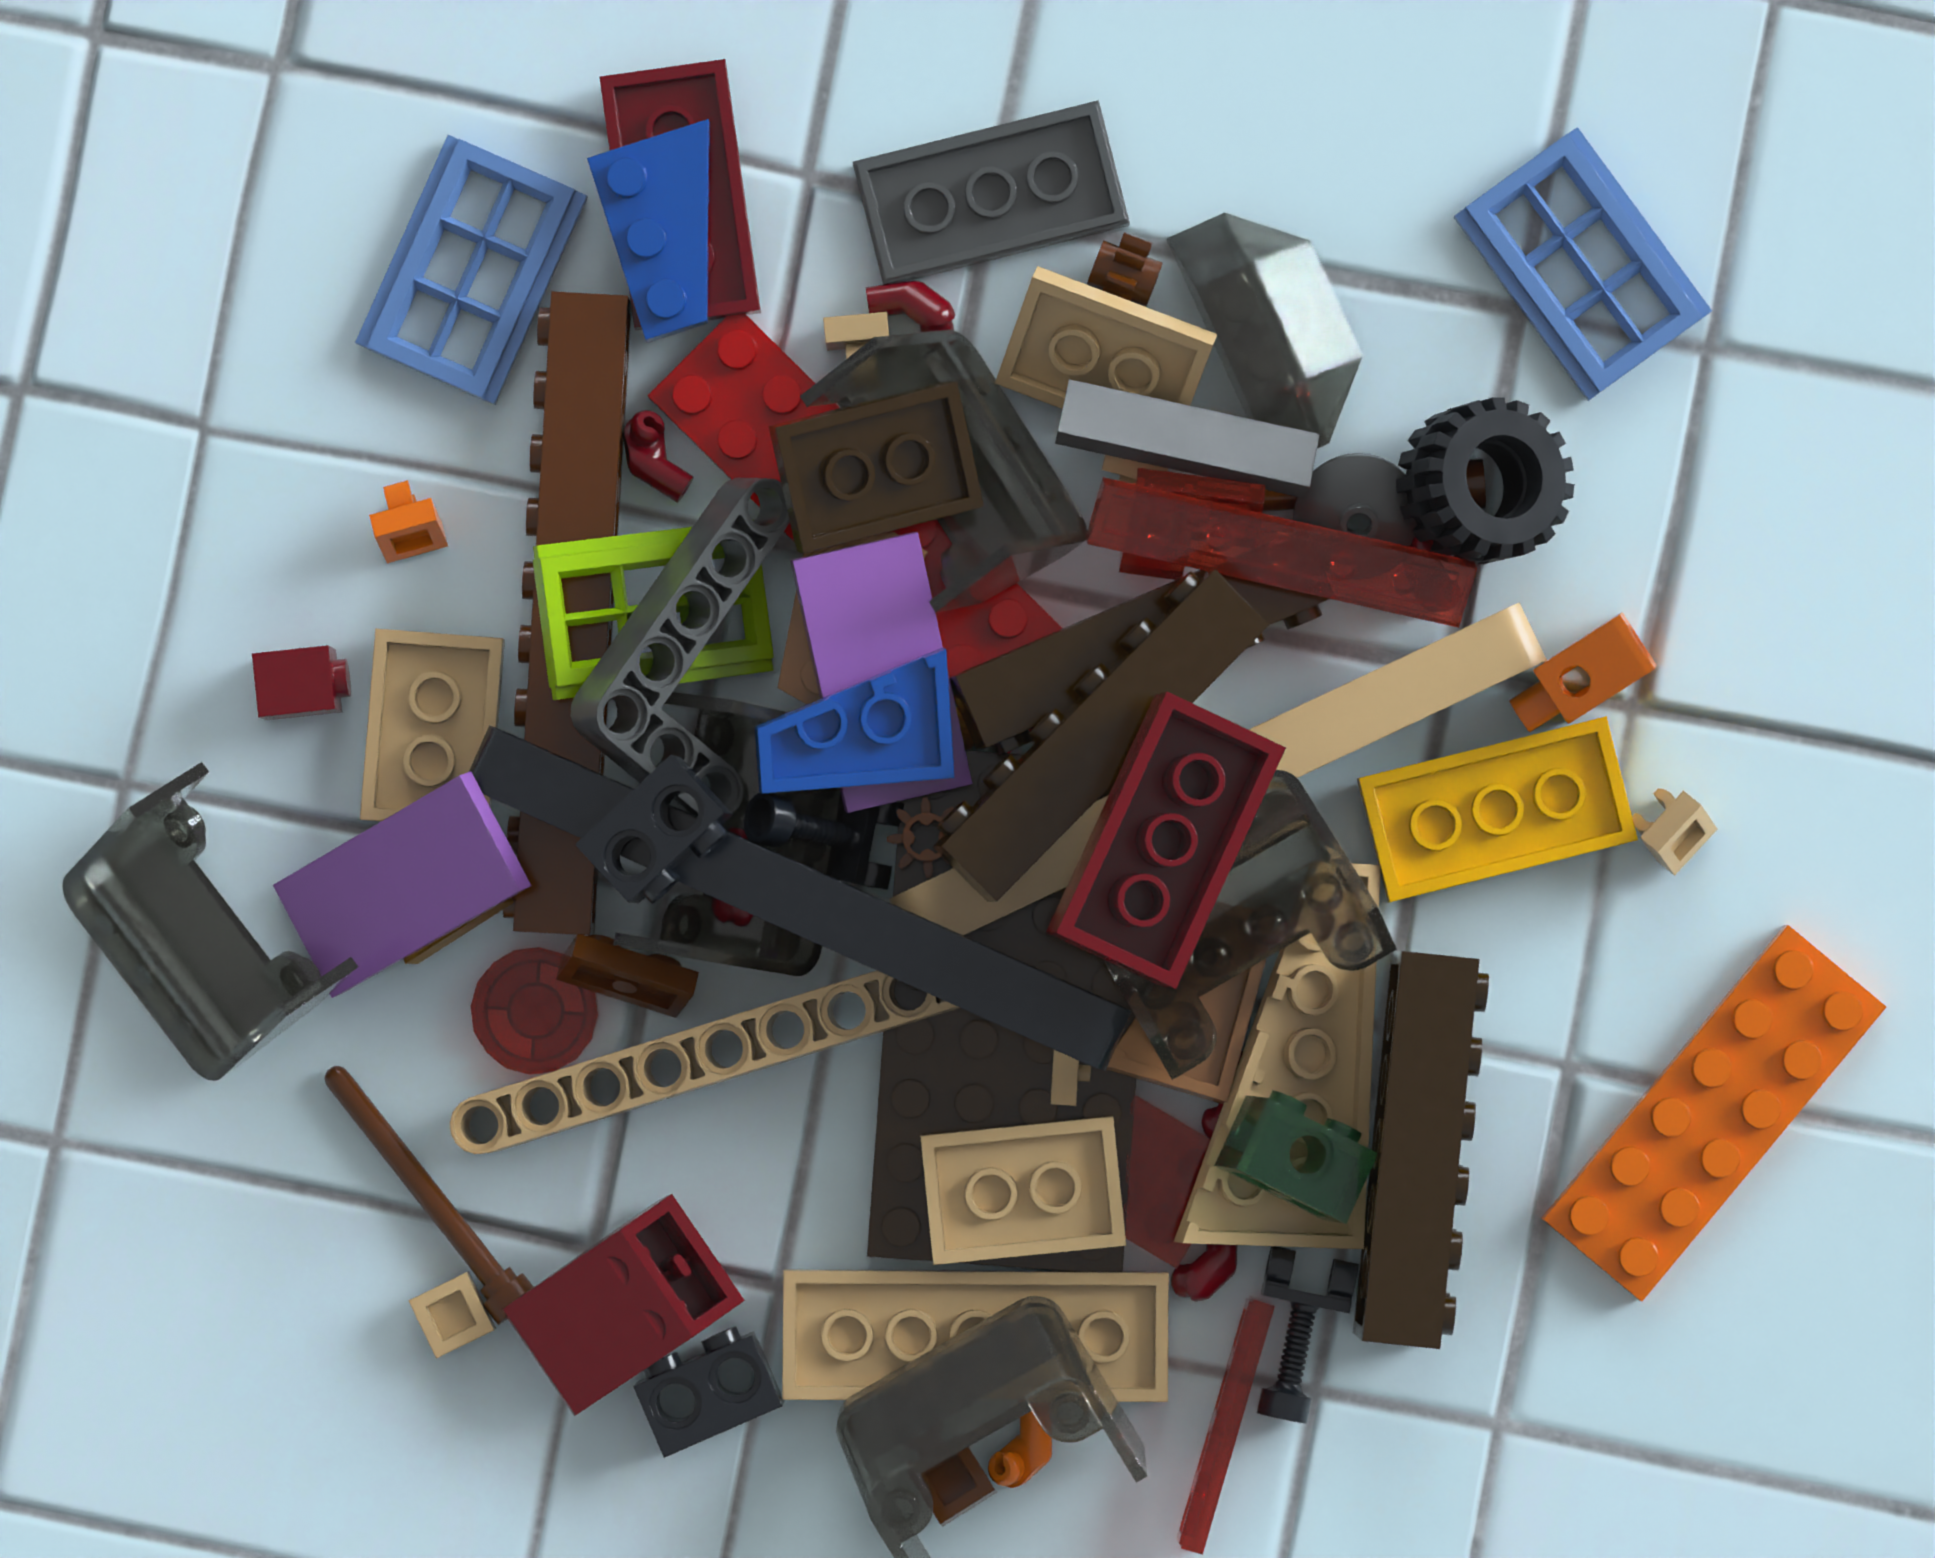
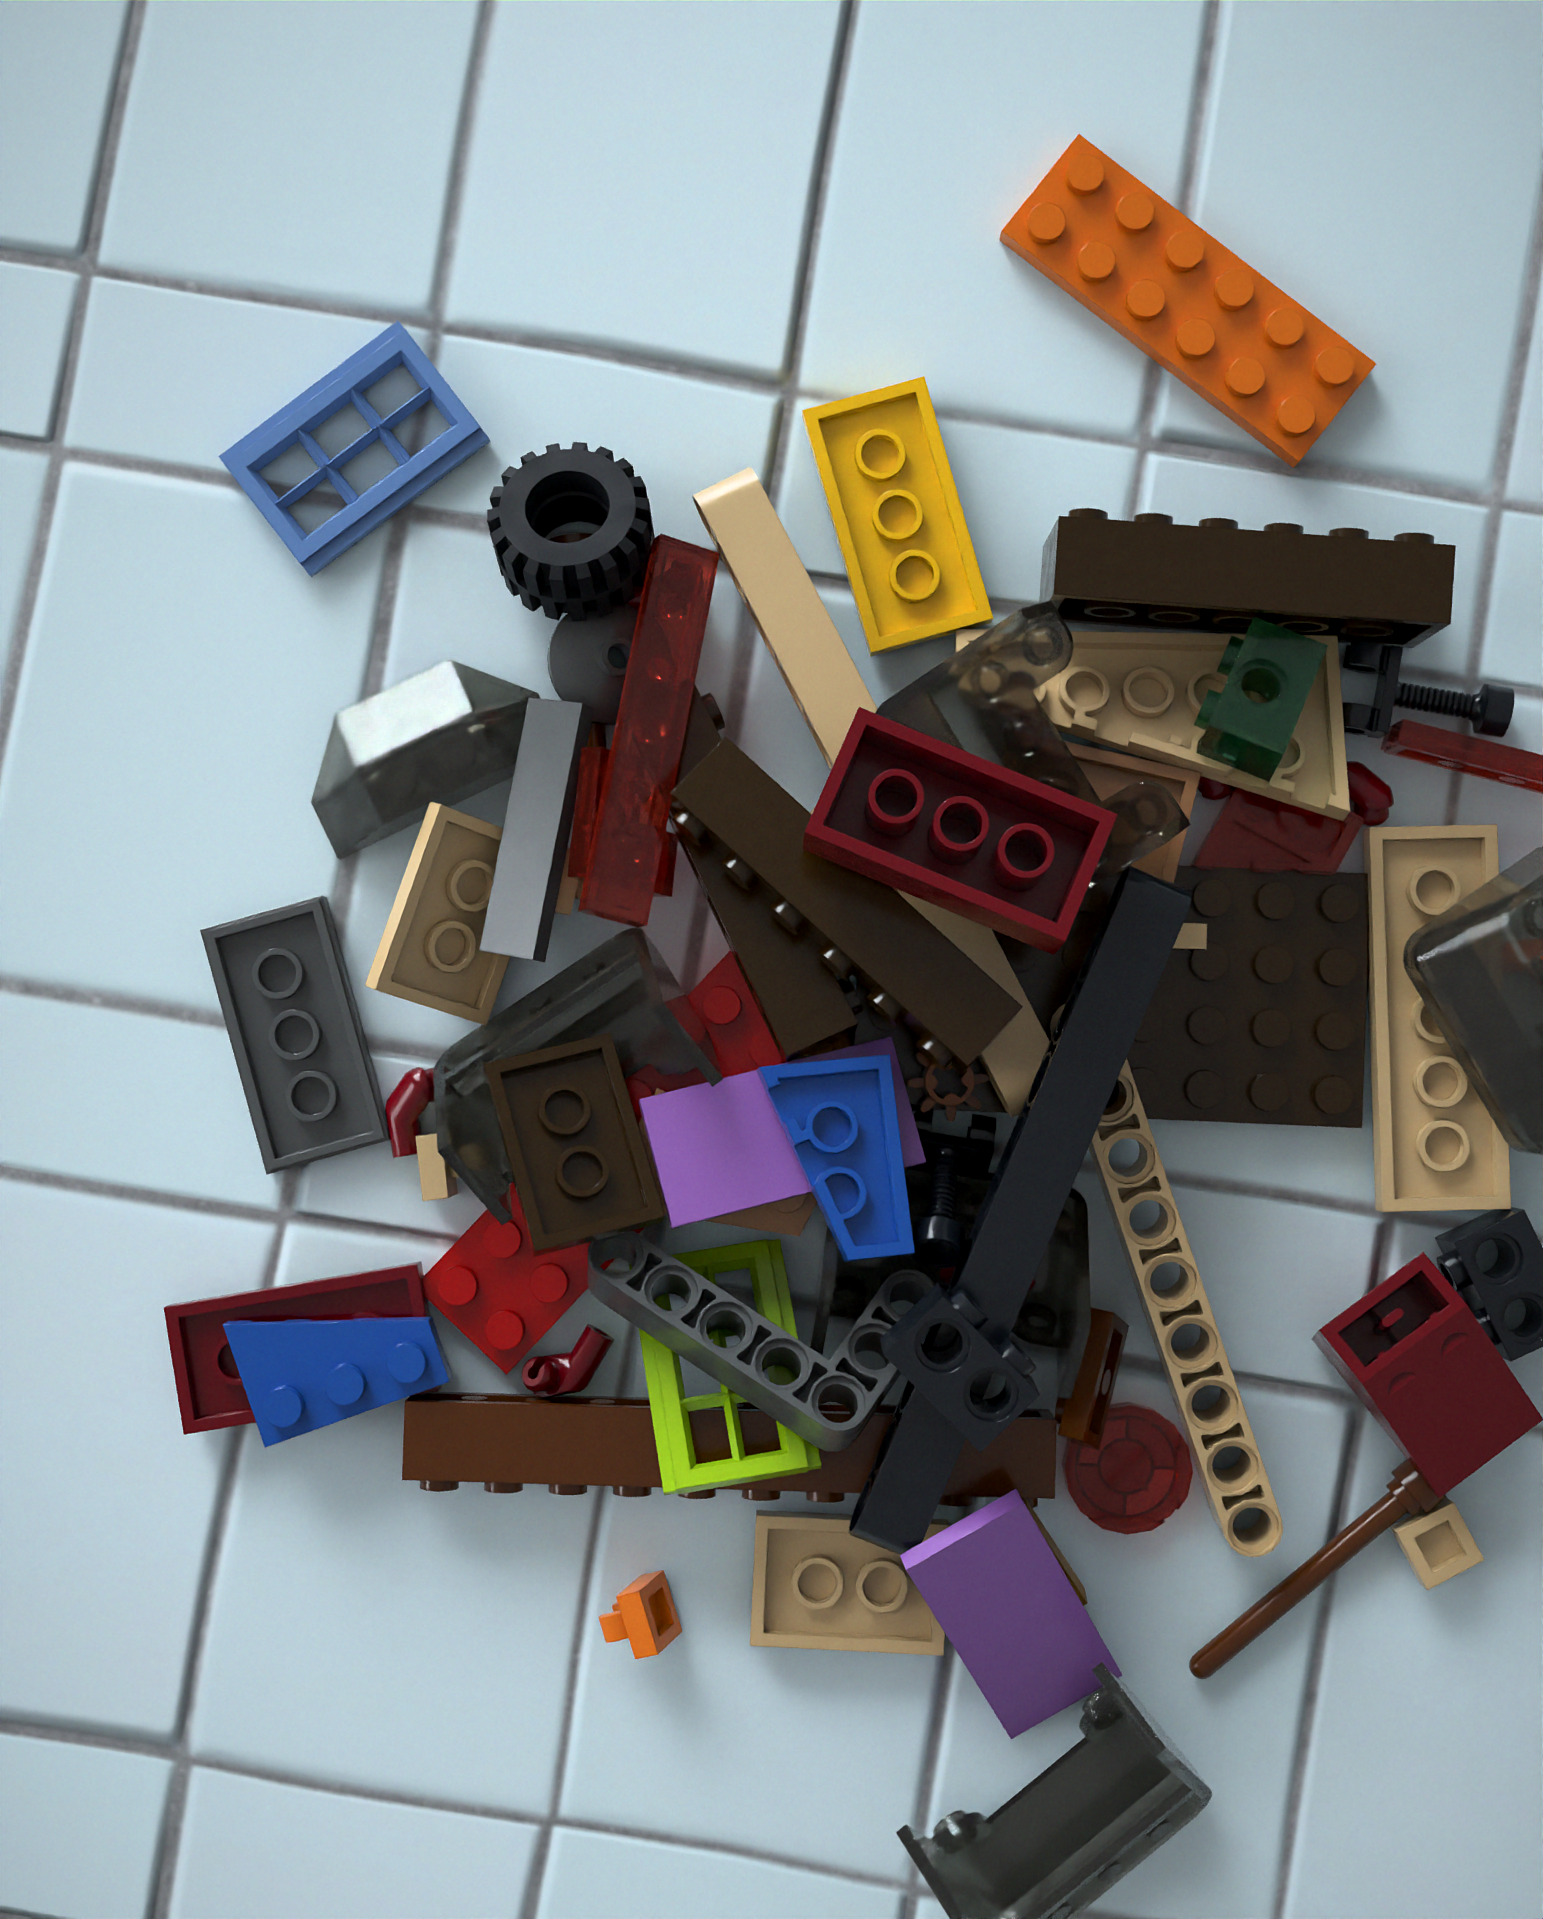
camera: 85 degrees left, 0 degrees up
dark red brick [252,645,351,720] -> none
medium blue piece [355,135,588,405] -> none
tan plate [920,1116,1126,1265] -> none
reddish brown gear [1087,232,1163,307] -> none
orange torso [1509,612,1657,732] -> none
tan tile [1632,788,1717,876] -> none

